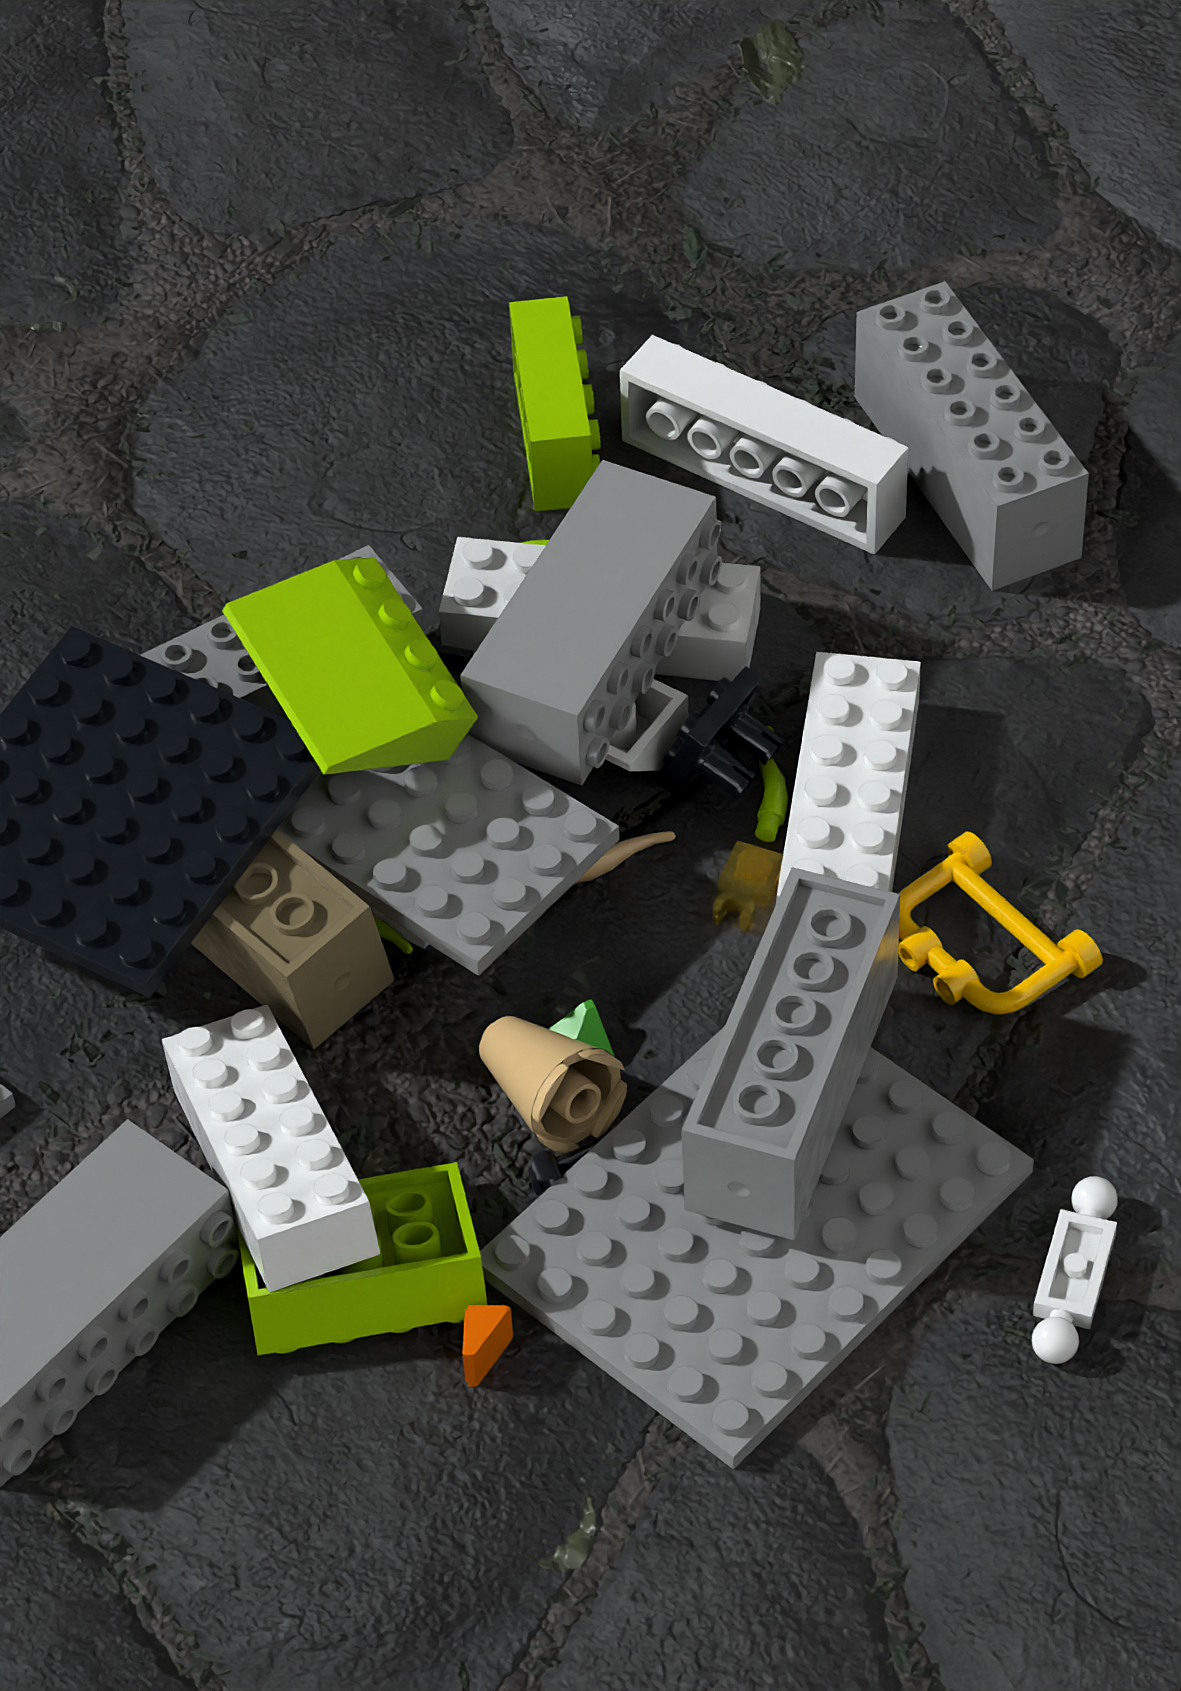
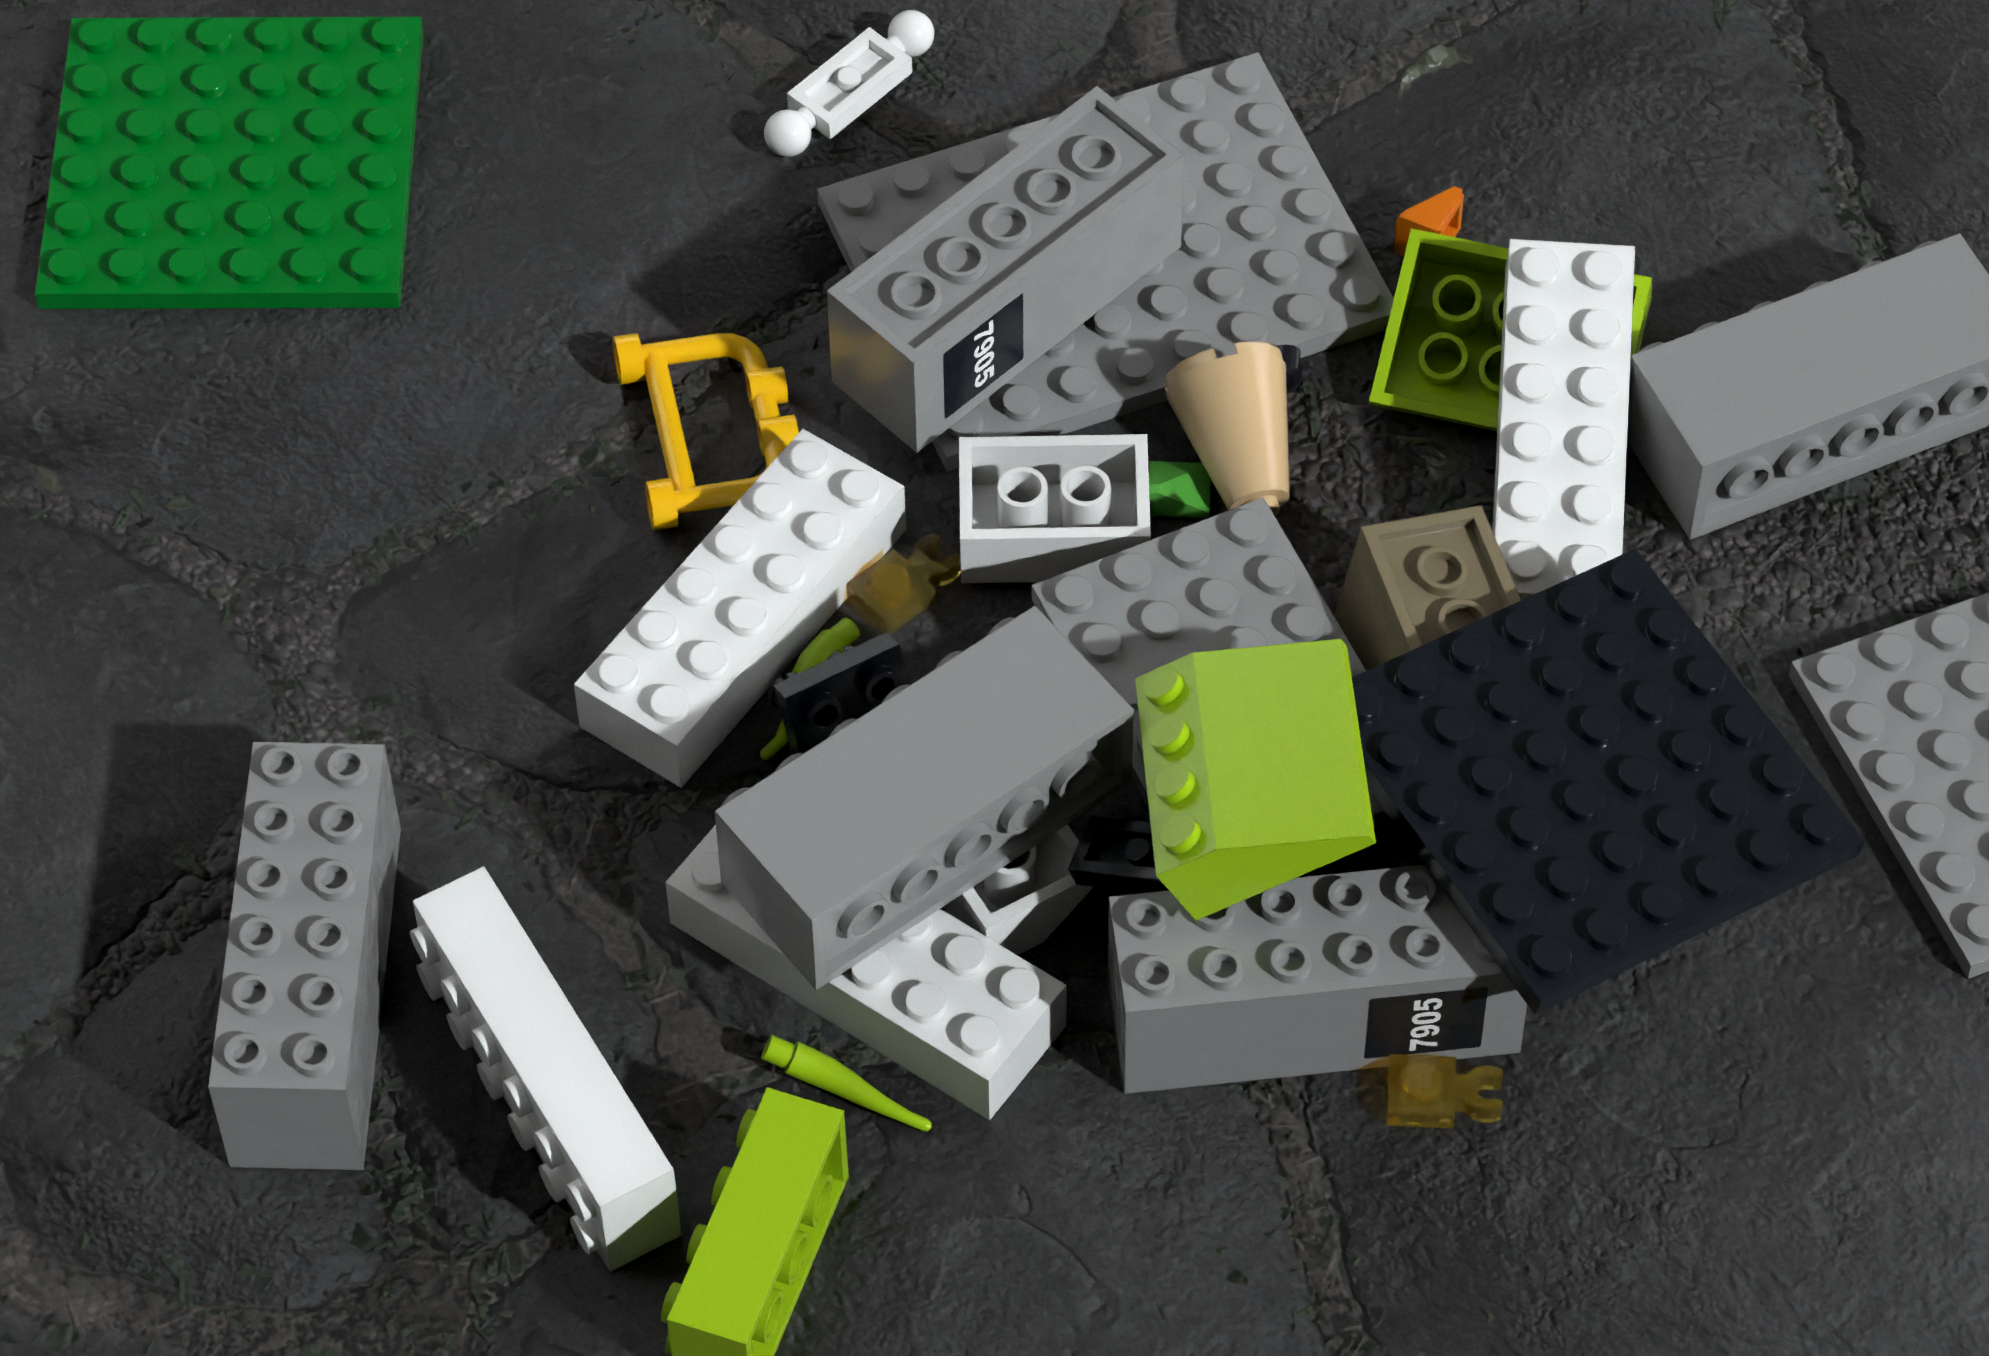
camera: 155 degrees left, 5 degrees up
none -> white brick [959,434,1151,583]

